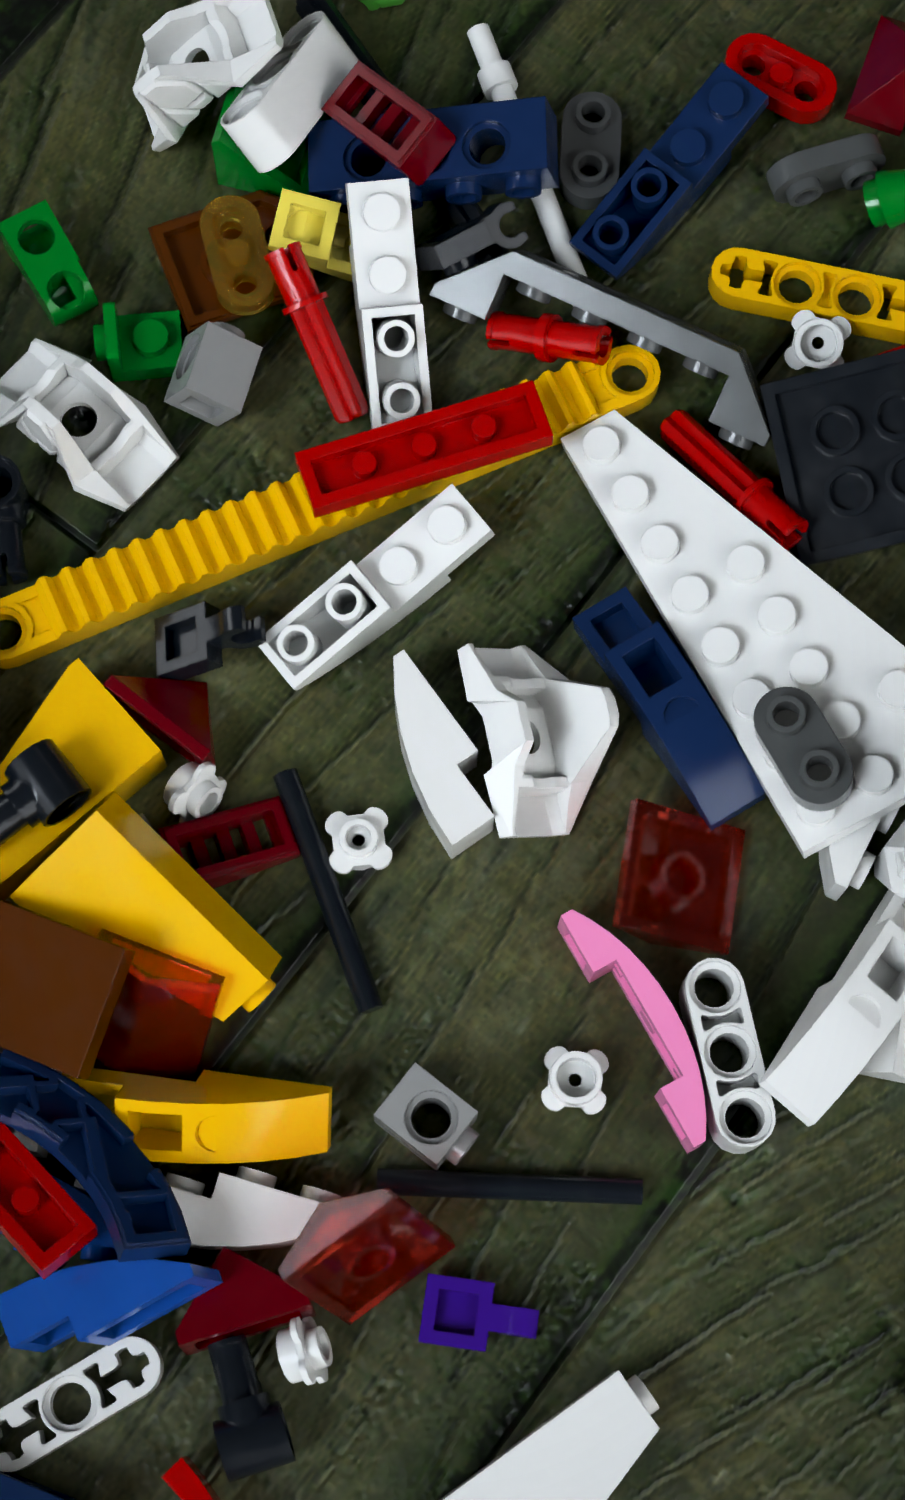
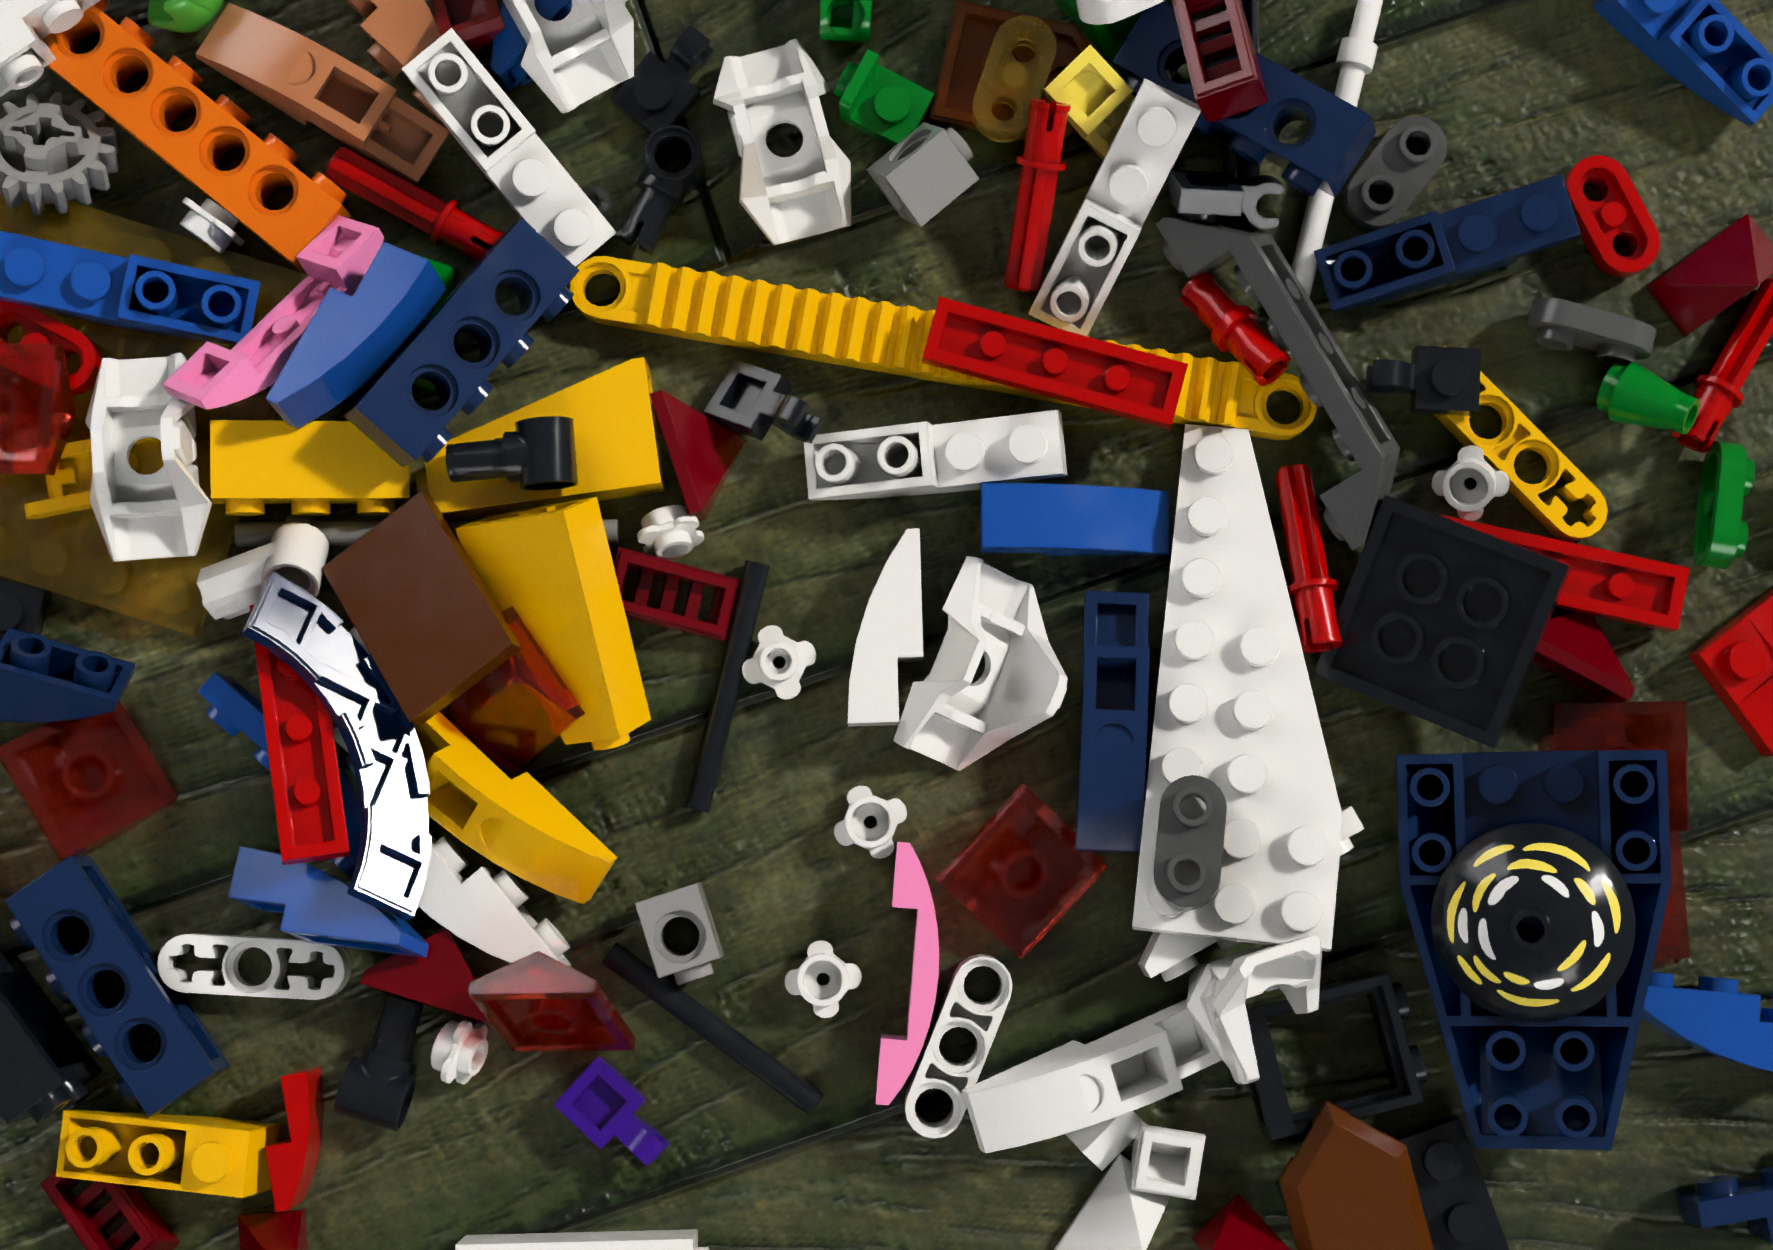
camera: 35 degrees right, 10 degrees up
none -> white plate [834,786,907,859]
none -> blue slope [980,483,1169,556]
none -> black plate [1366,346,1481,416]

